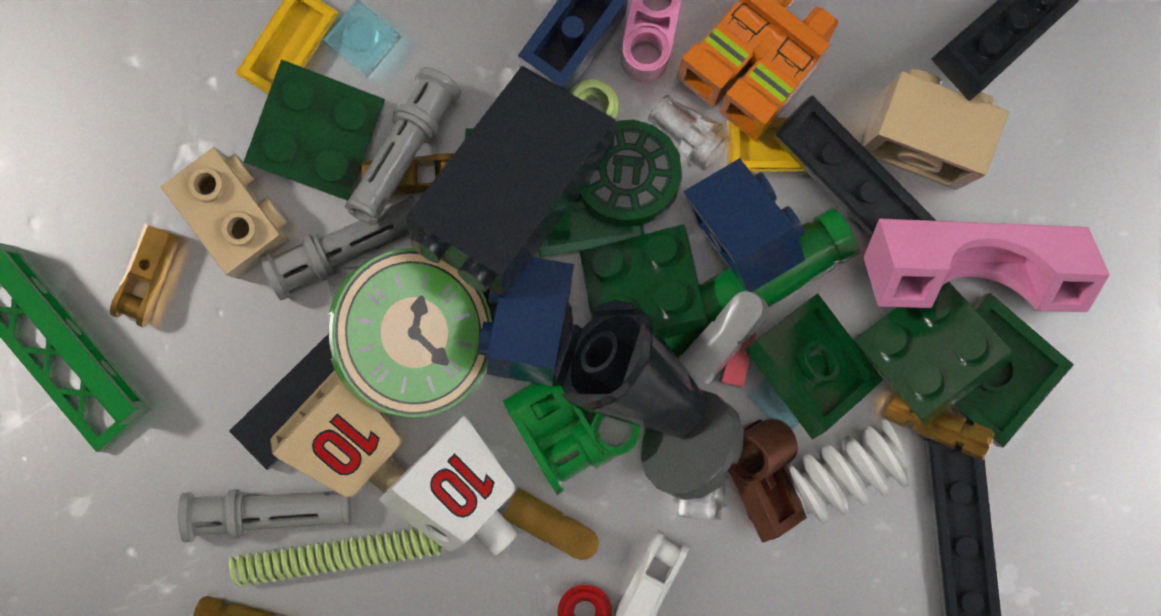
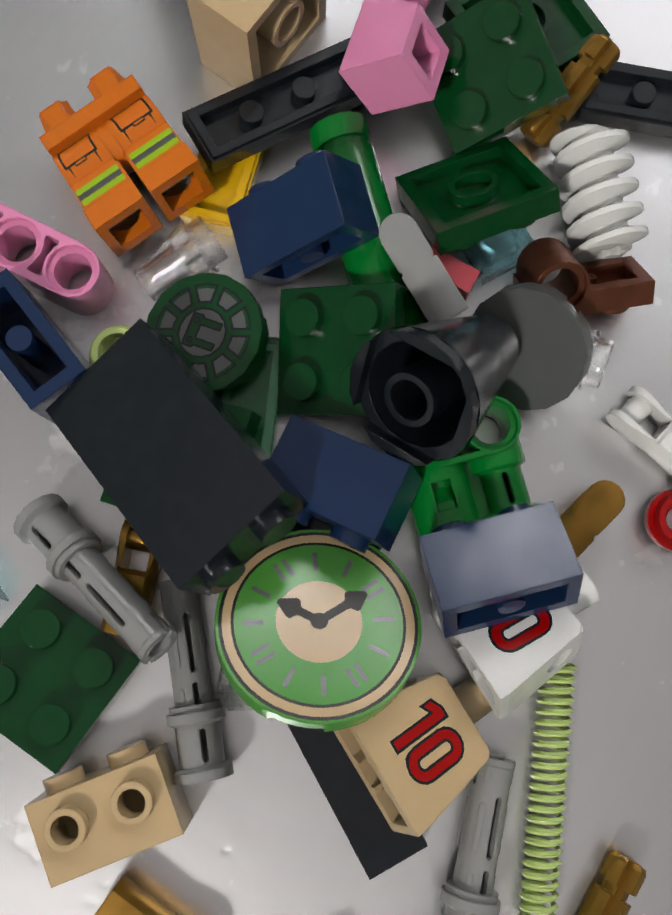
camera: 75 degrees left, 5 degrees down
none -> brick [419,501,584,638]

